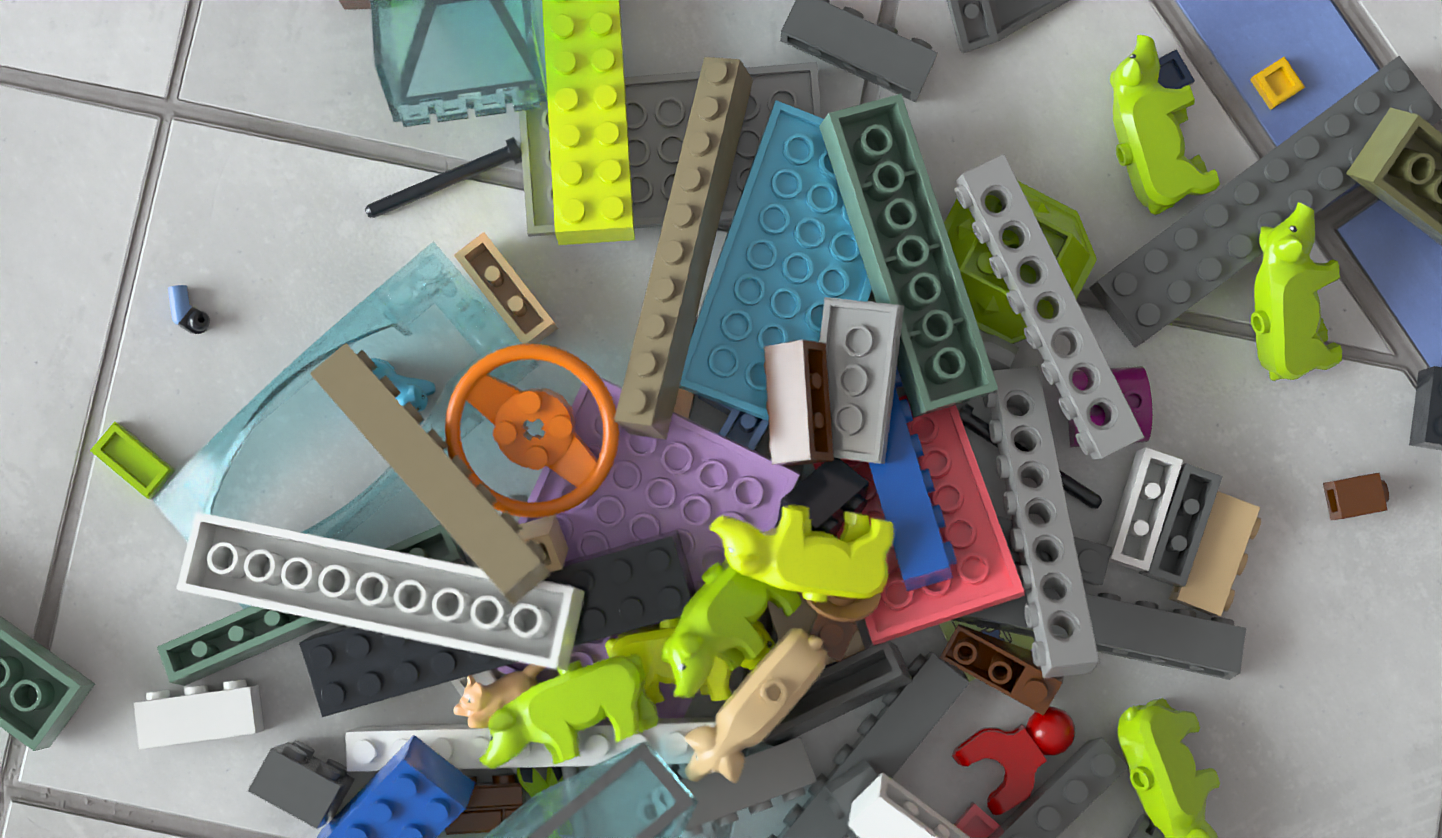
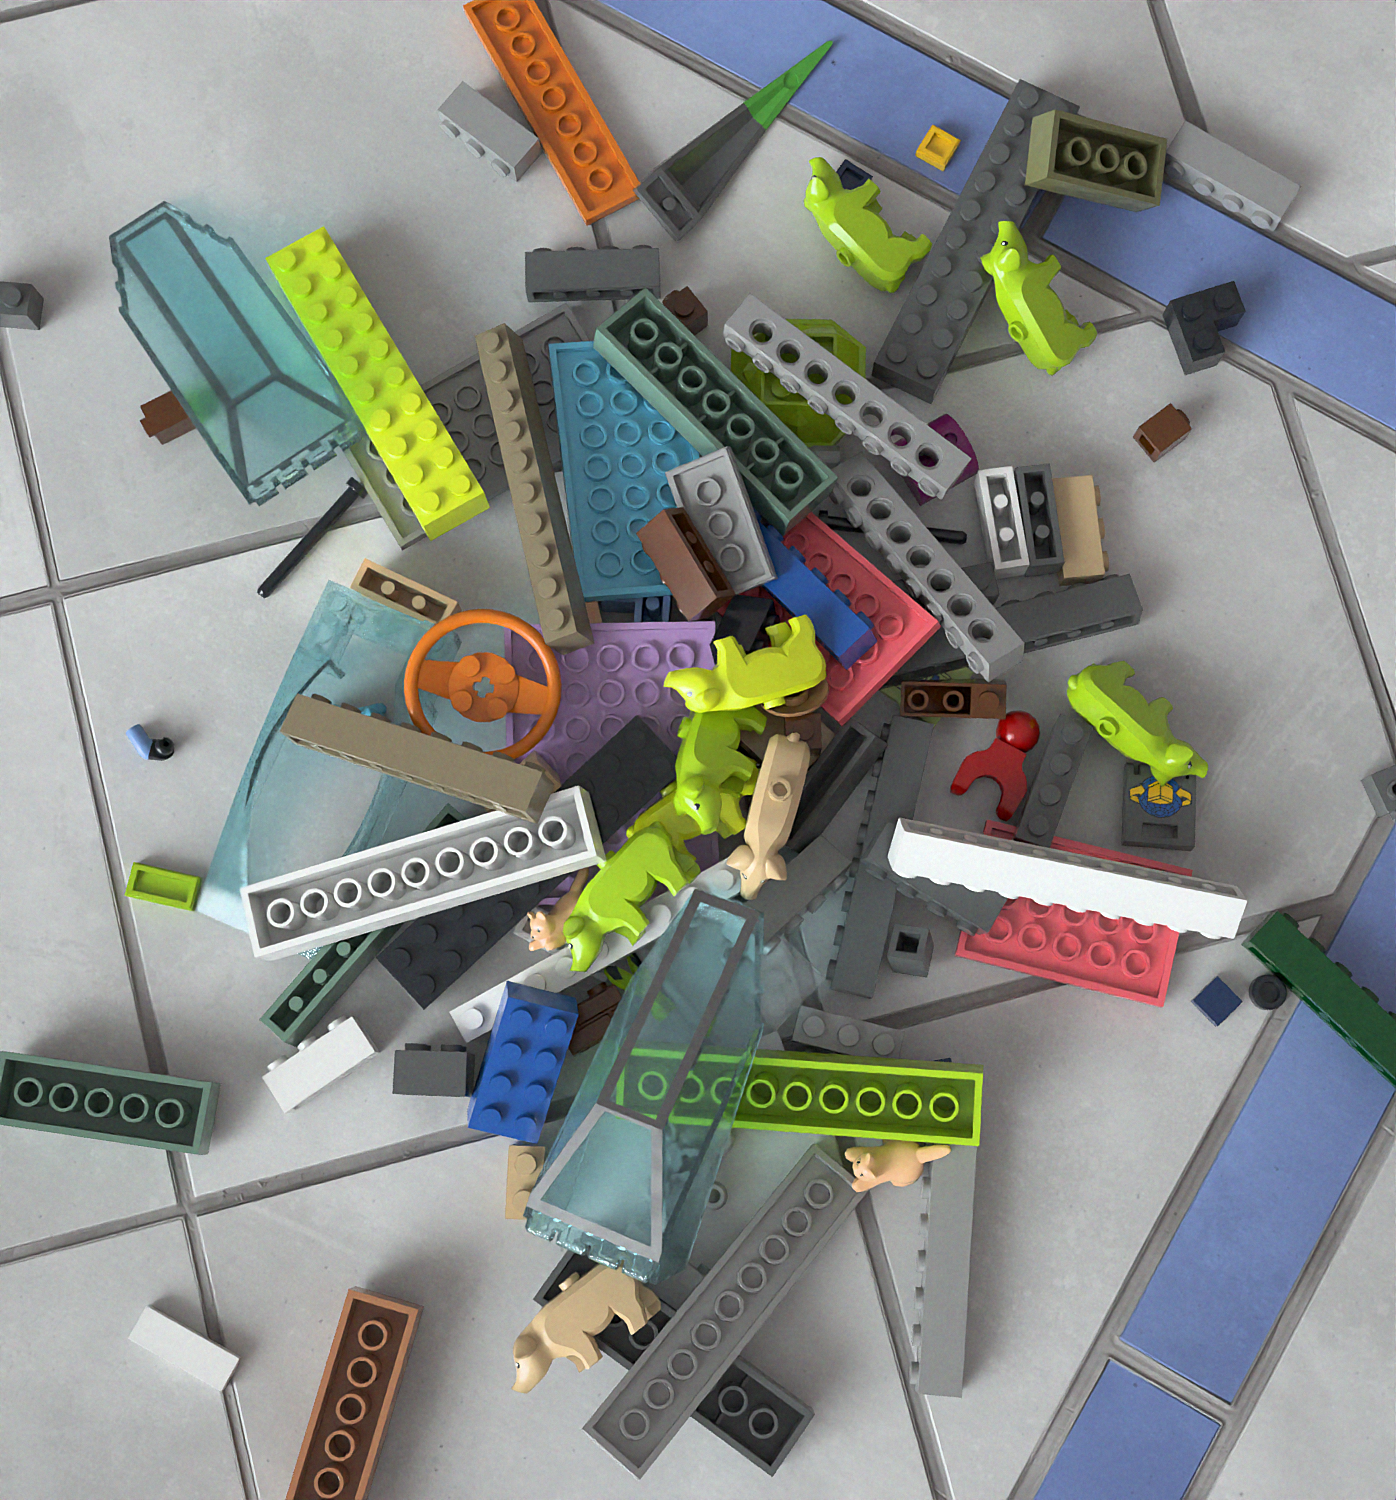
camera: 25 degrees left, 5 degrees down
none -> reddish brown brick [662,286,708,336]

